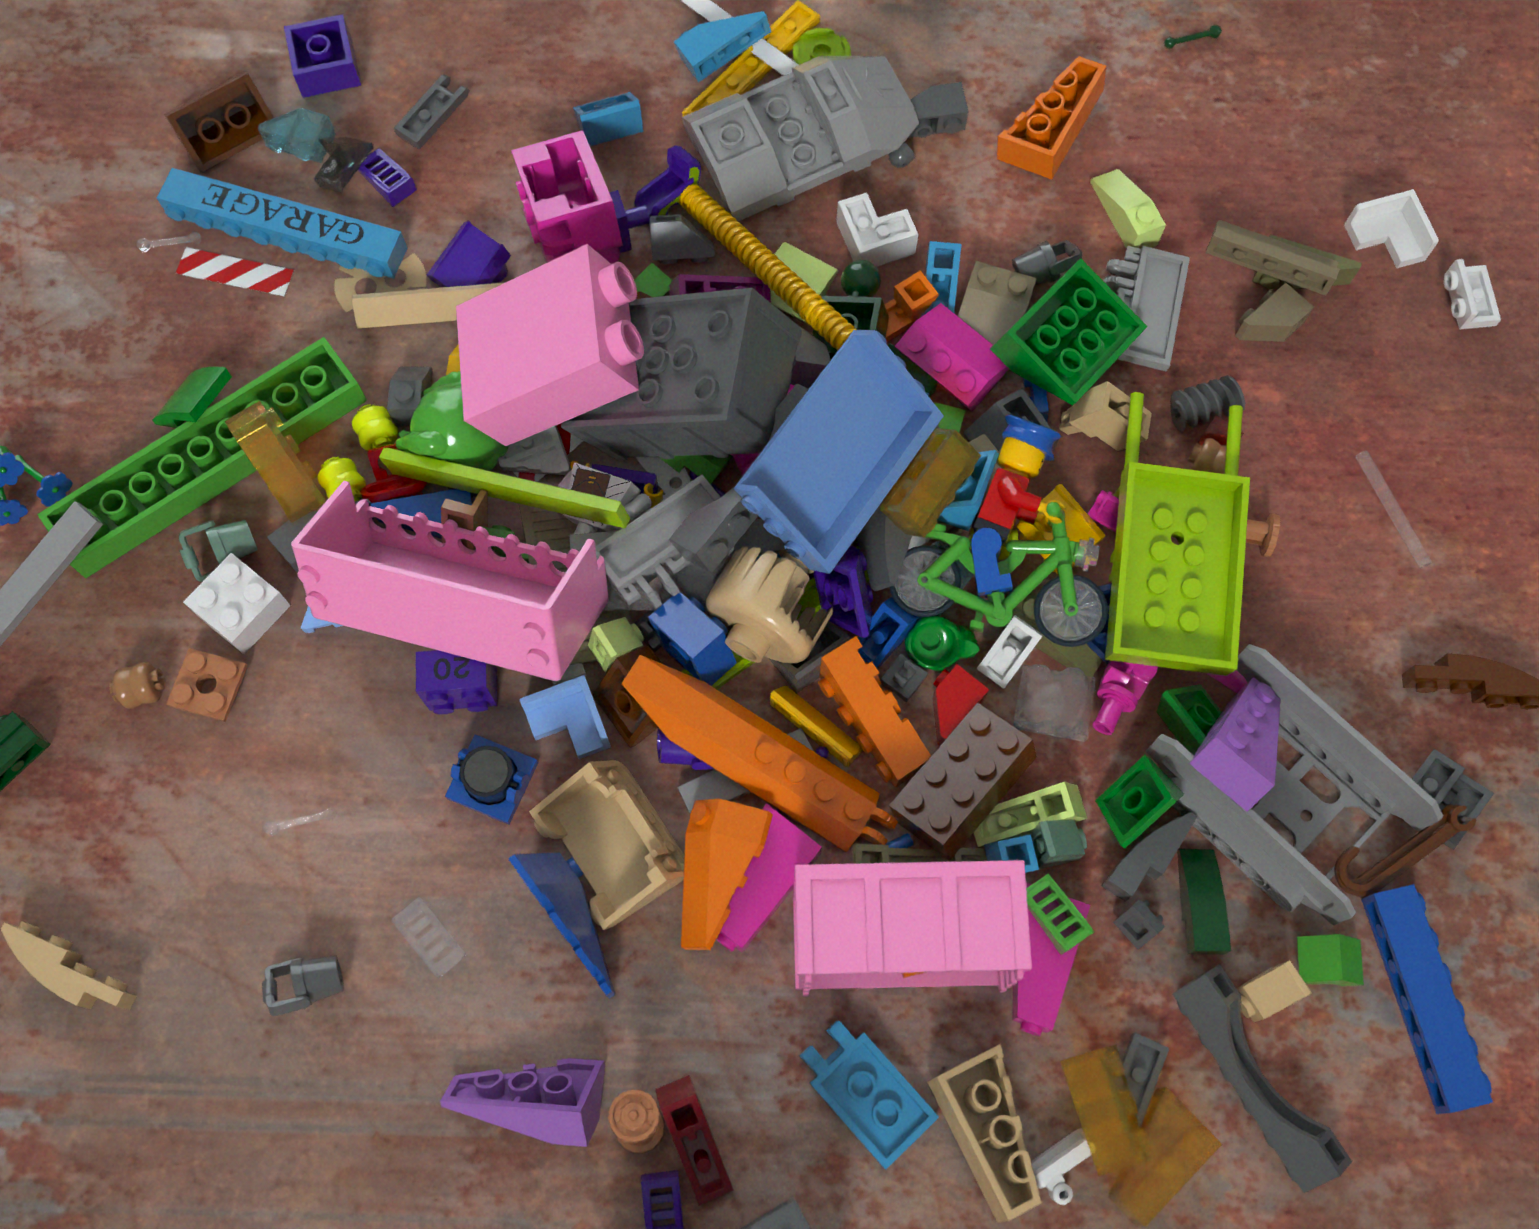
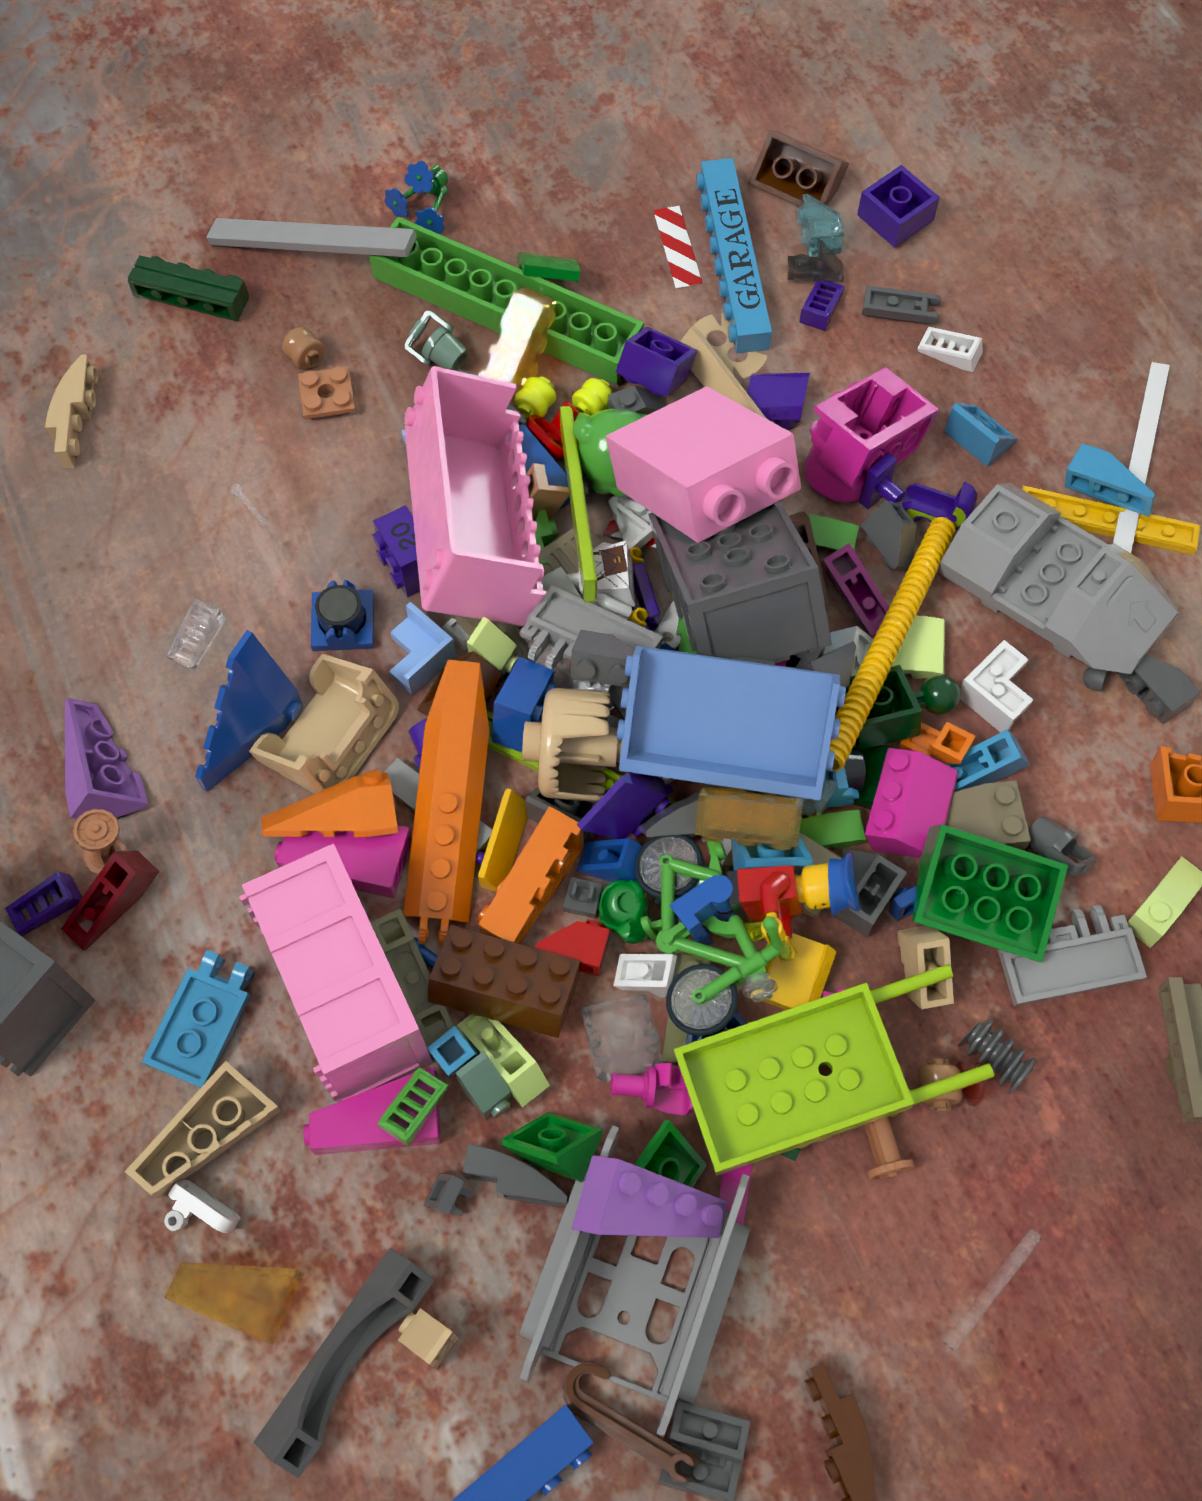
camera: 65 degrees right, 5 degrees down
clear hinge [136,232,202,252] -> none
white brick [183,553,291,654] -> none
dark grey piece [262,955,344,1016] -> none
lime tile [793,28,851,65] -> none
clear yellow wedge [1060,1045,1151,1176] -> none
dark grey hinge [1098,1033,1170,1143] -> none
dark green slope [1177,849,1231,955] -> none
dark tan slope [1235,283,1314,342] -> none
bright green piece [1297,934,1364,986] -> none
none -> dark purple brick [616,326,698,397]
none -> white slope [918,327,983,372]

